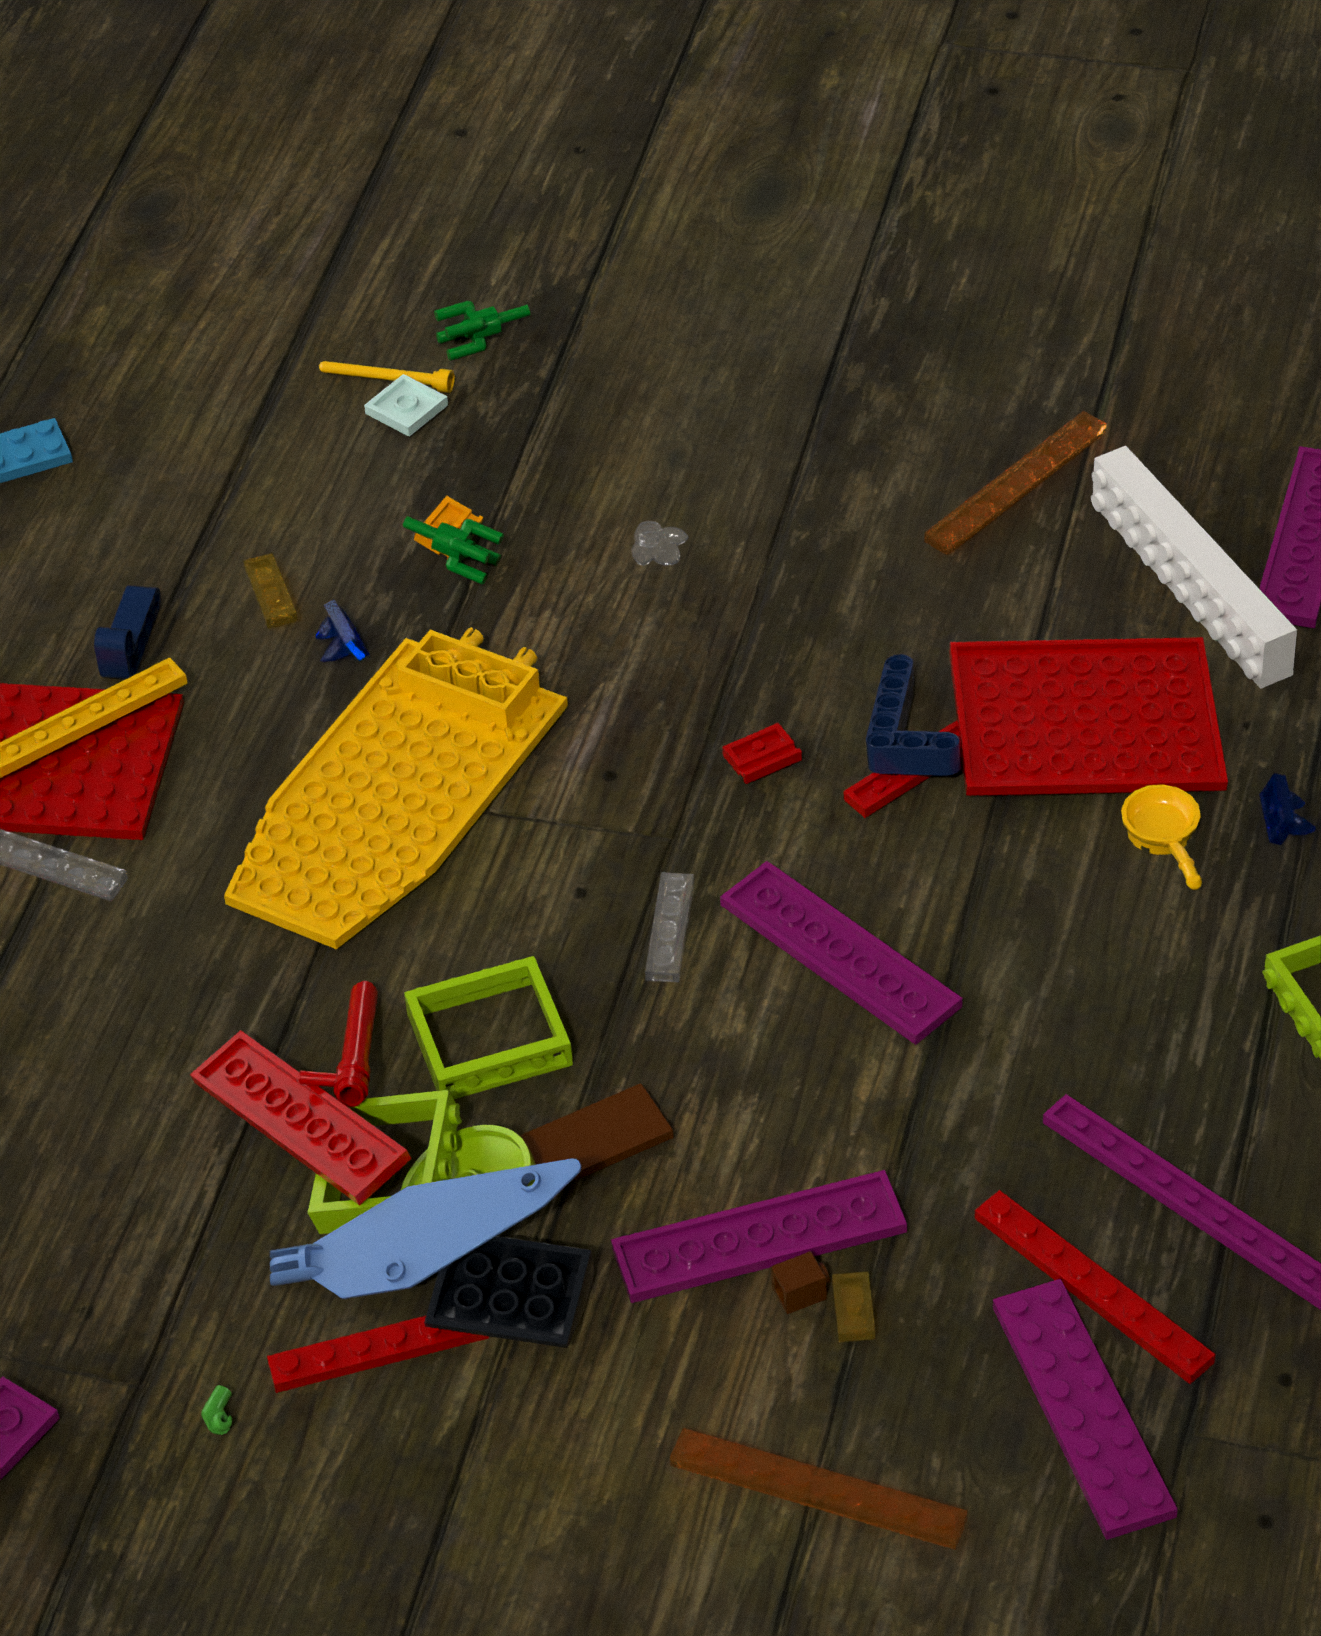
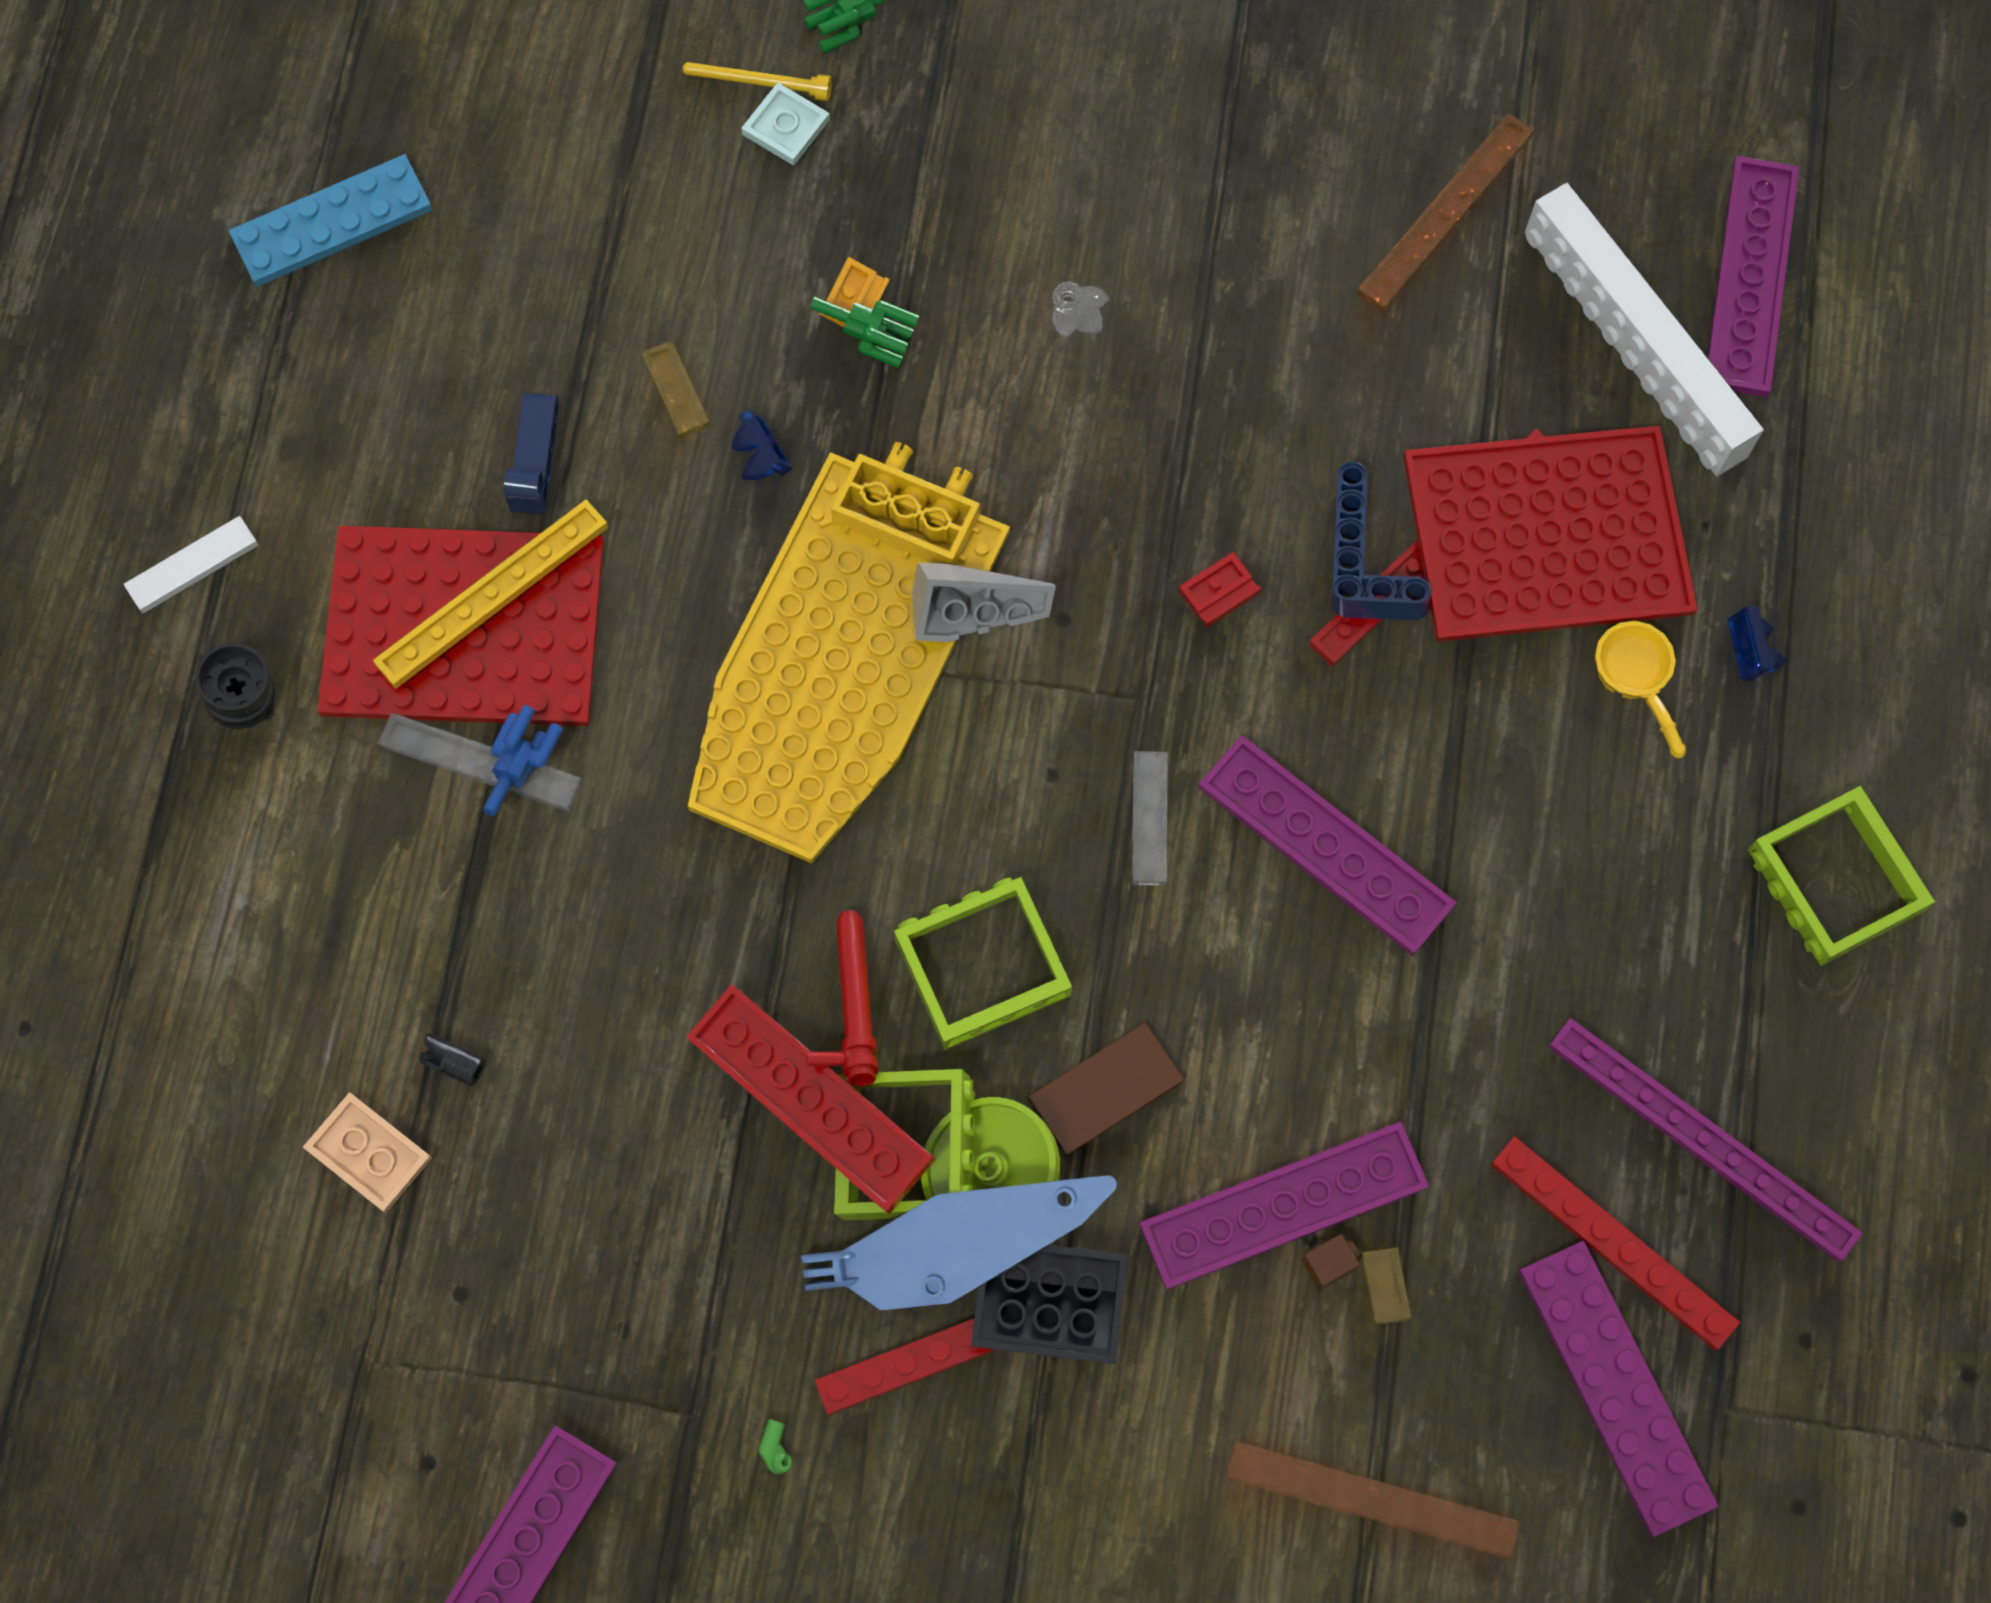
camera: 10 degrees left, 25 degrees up
none -> blue plant [483,705,563,816]
none -> light grey wedge [912,562,1056,642]

